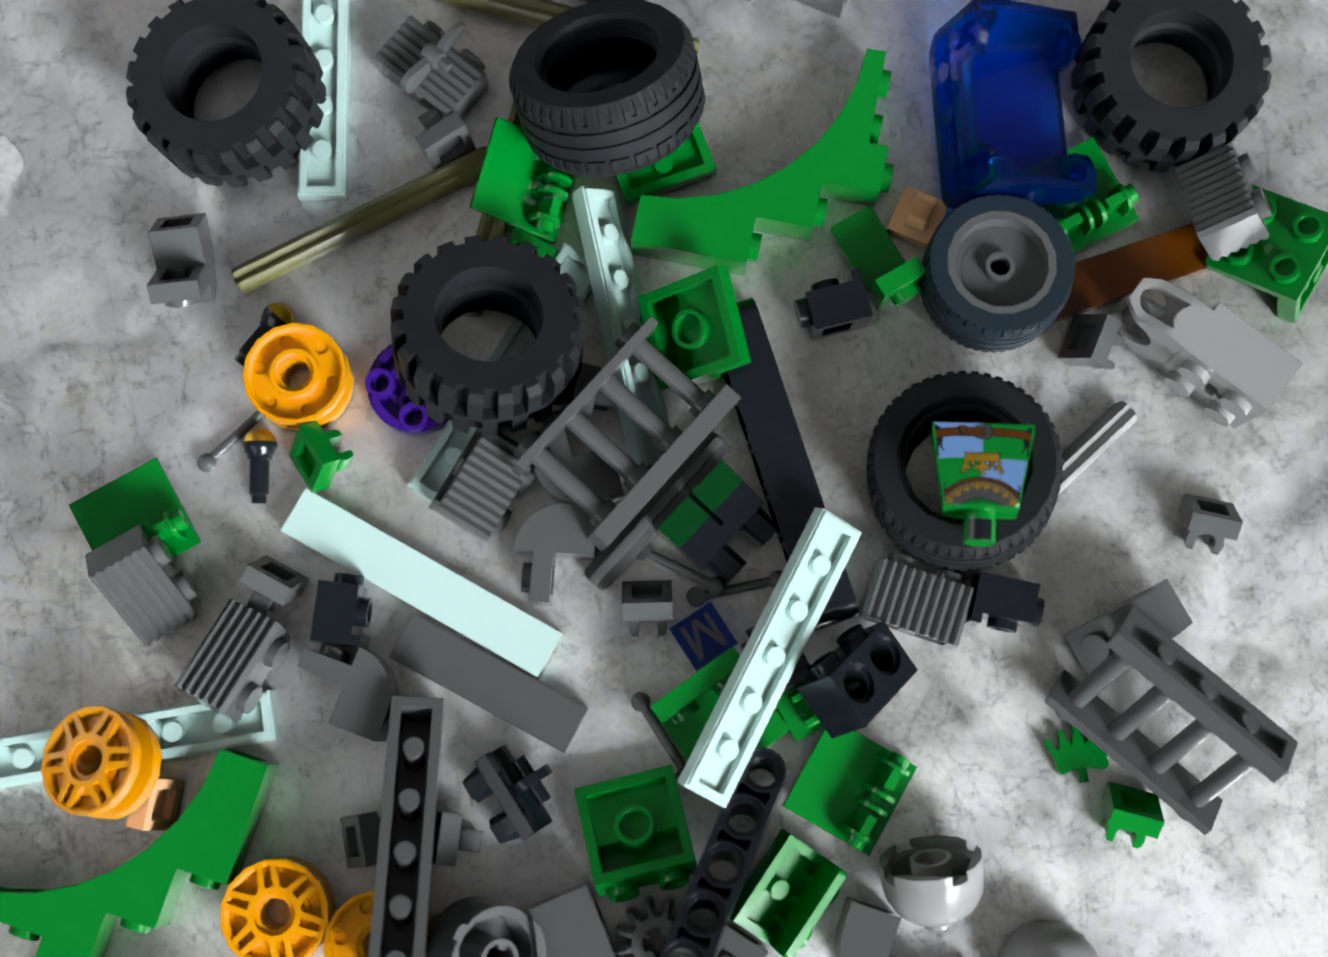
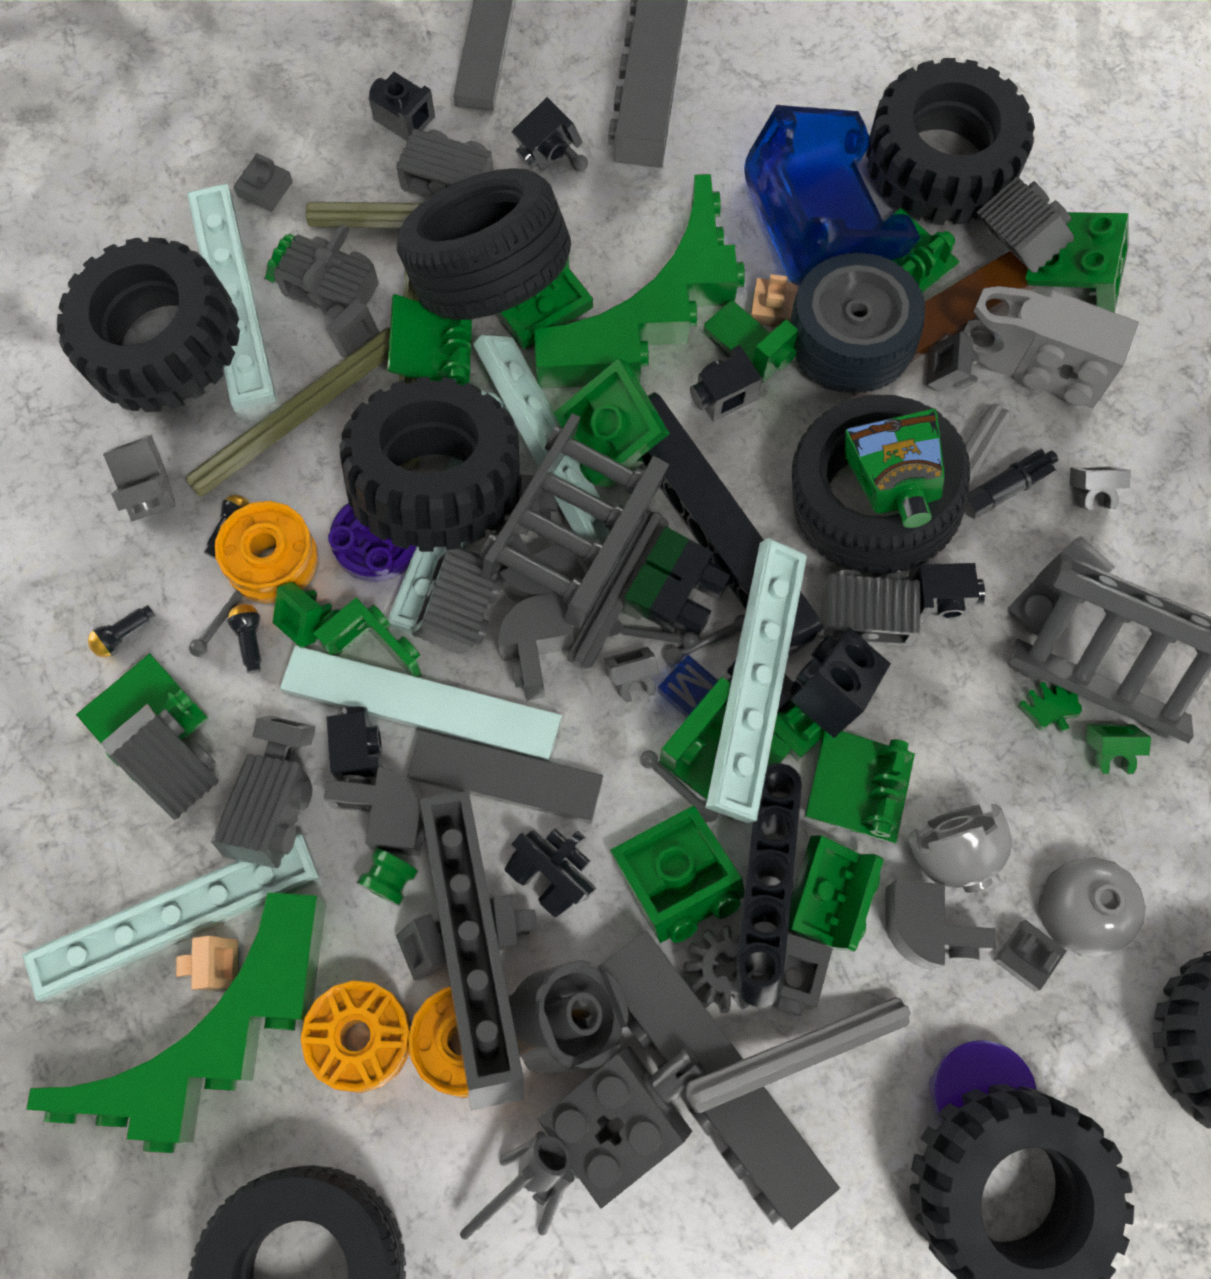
camera: 15 degrees left, 10 degrees down
light orange wheel [41,706,162,819] -> none
none -> black piece [87,605,156,657]
none -> green piece [264,233,295,283]
none -> green bracket [313,597,422,678]
none -> green wheel [356,848,419,906]
none -> black piece [965,448,1058,520]

